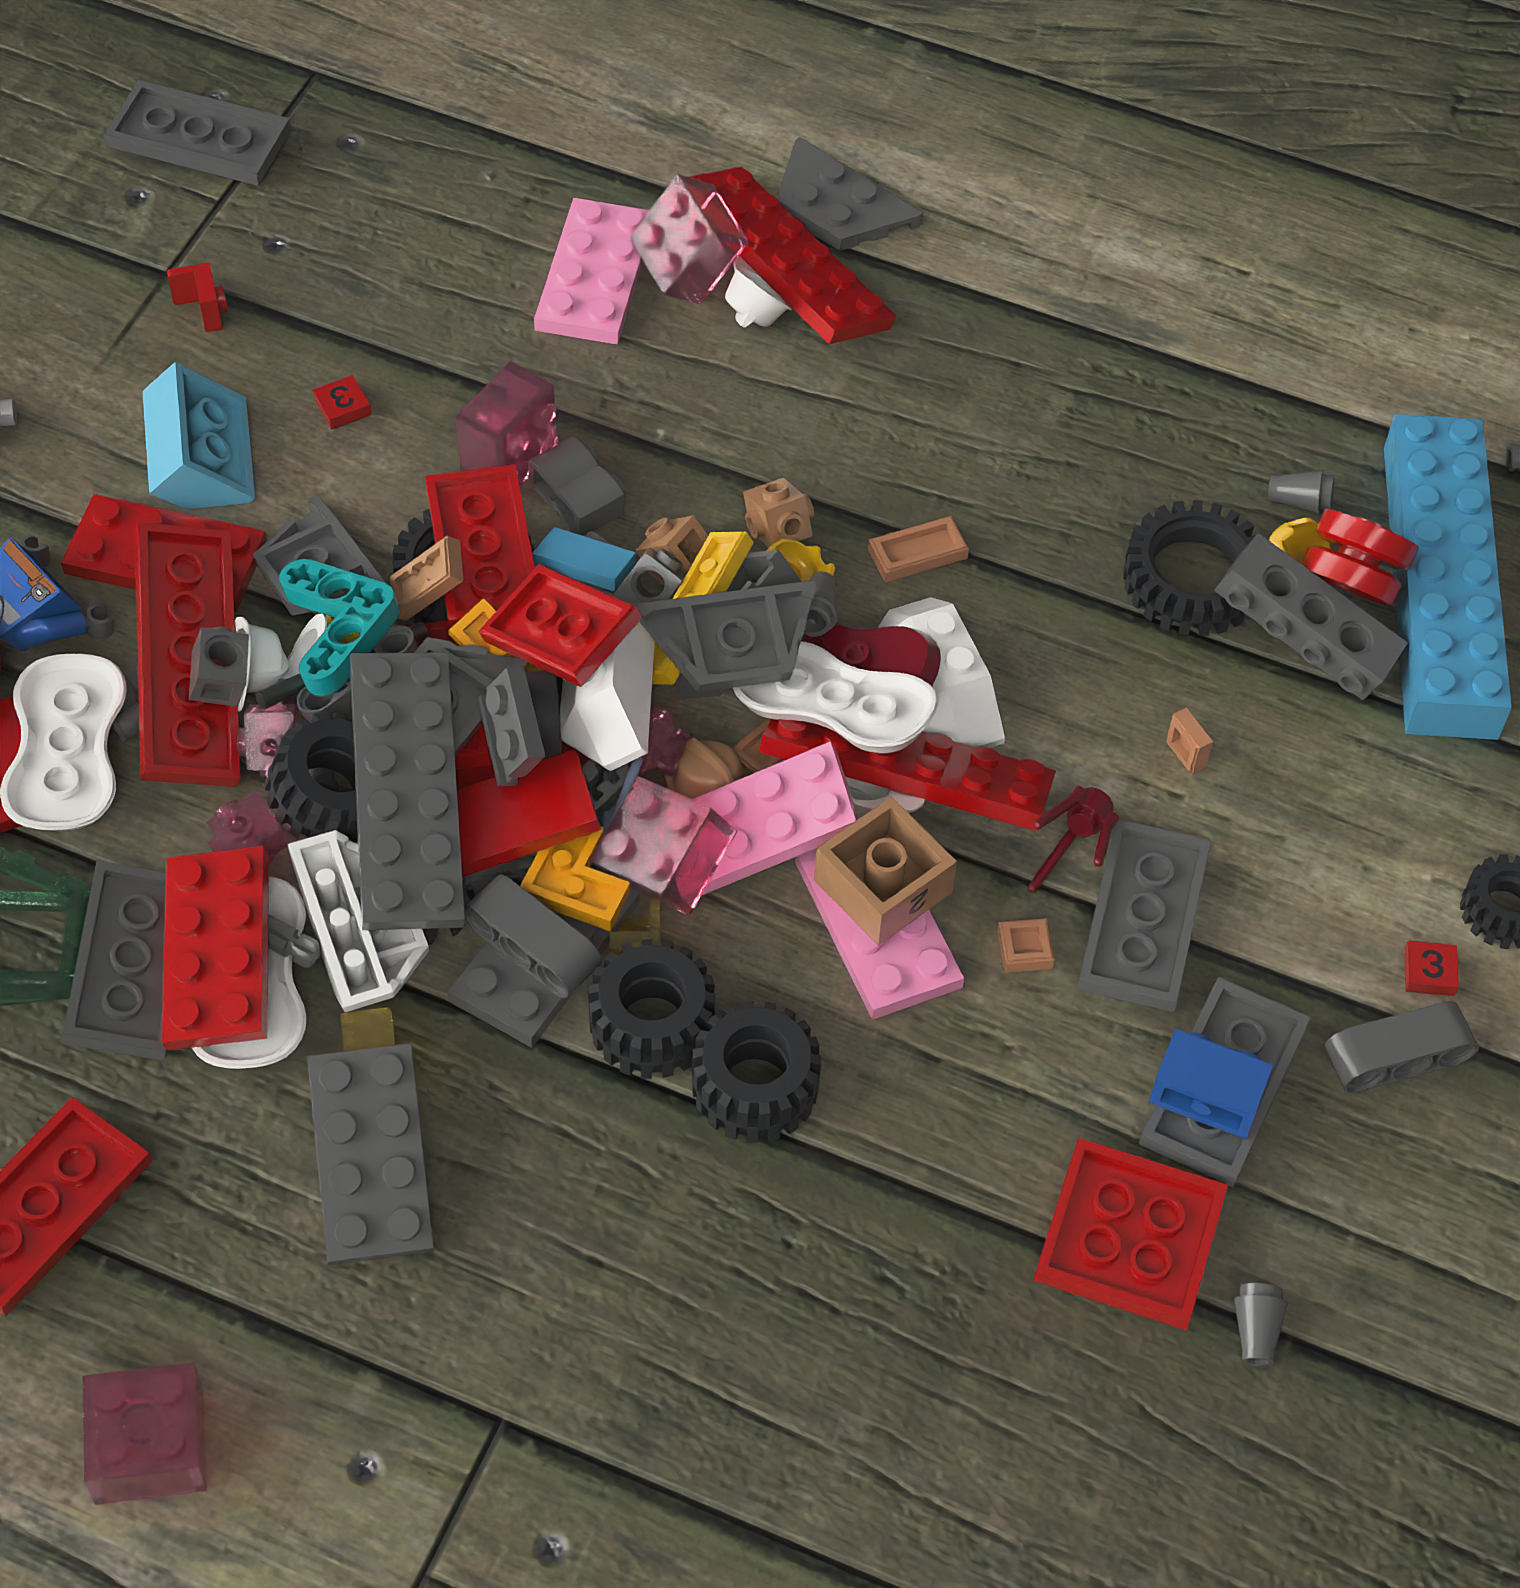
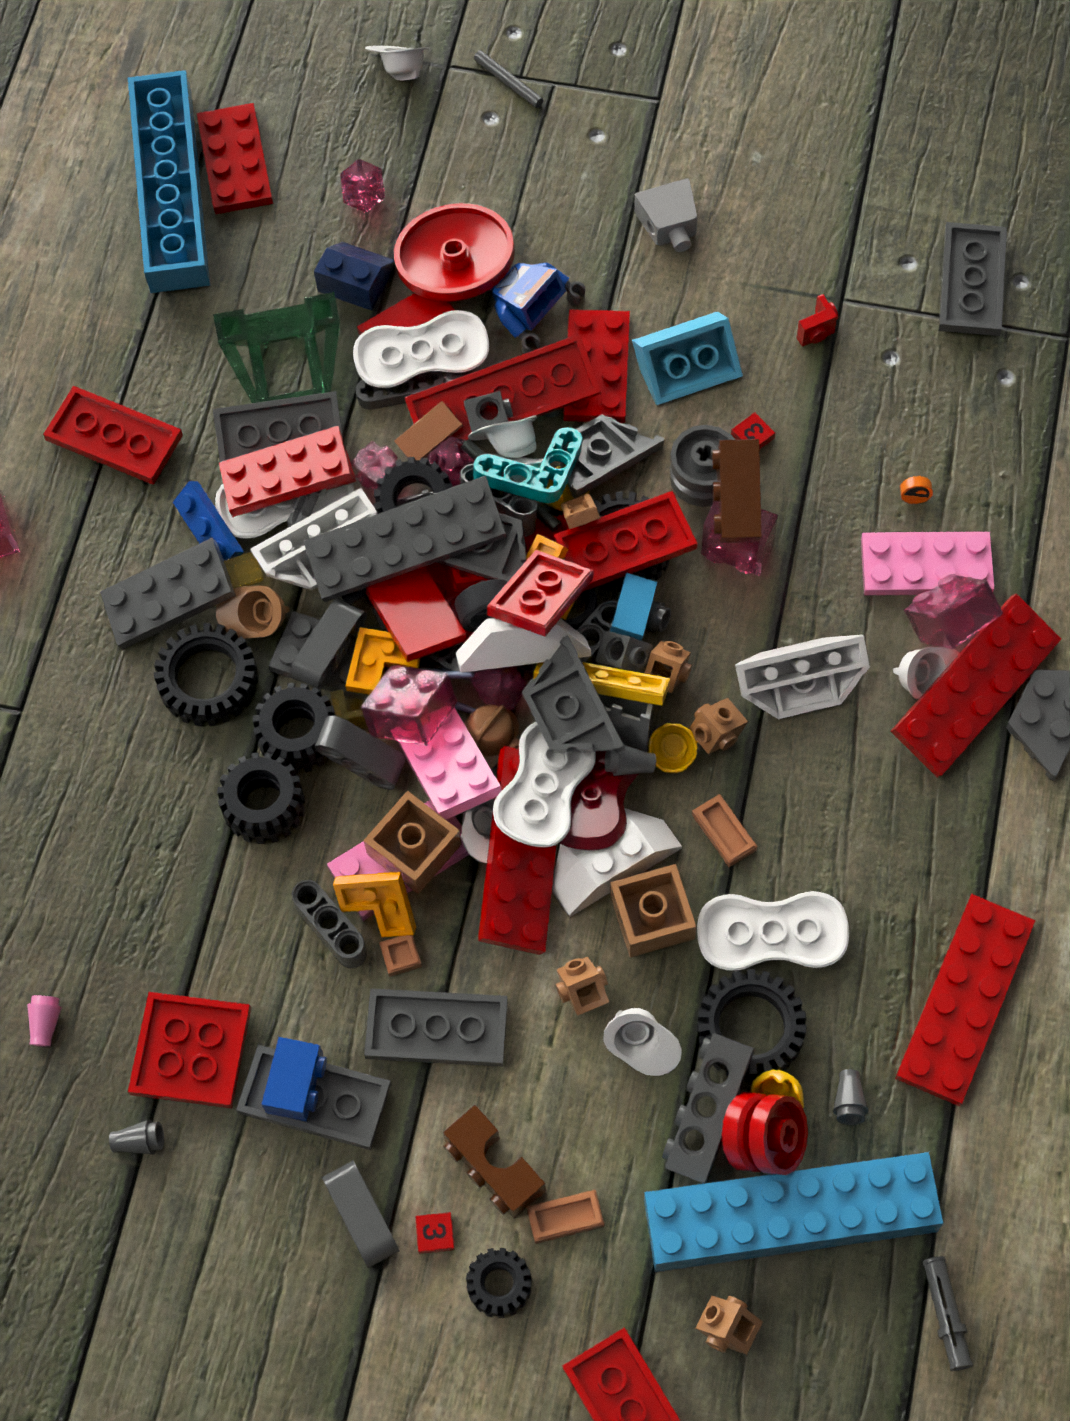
camera: 85 degrees right, 10 degrees up
dark grey plate [477,667,546,786] -> none
dark grey brick [528,437,626,536] -> none
dark red plant [1028,786,1119,893] -> none
nougat tile [1166,707,1213,775] -> none
none -> bright pink cone [27,995,62,1047]
none -> black tyre [154,623,258,726]
none -> blue plate [173,481,244,572]
none -> medium nougat piece [216,585,290,639]
none -> dark grey beam [292,880,367,968]
none -> dark grey beam [315,716,406,790]
none -> light orange plate [333,872,416,937]
none -> dark grey beam [356,371,444,410]
none -> nougat tile [394,401,463,460]
none -> reddish brown arch [443,1105,546,1219]
none -> nougat tile [527,1190,604,1244]
none -> medium nougat brick [555,956,609,1016]
none -> white piece [603,1008,682,1076]
none -> medium nougat brick [610,864,696,958]
none -> dark grey wheel [669,425,734,507]
none -> white plate [697,891,849,971]
none -> reddish brown wedge [712,439,762,543]
none -> white wedge [735,635,870,719]
none -> red plate [895,894,1036,1107]
none -> orange tile [900,476,933,504]

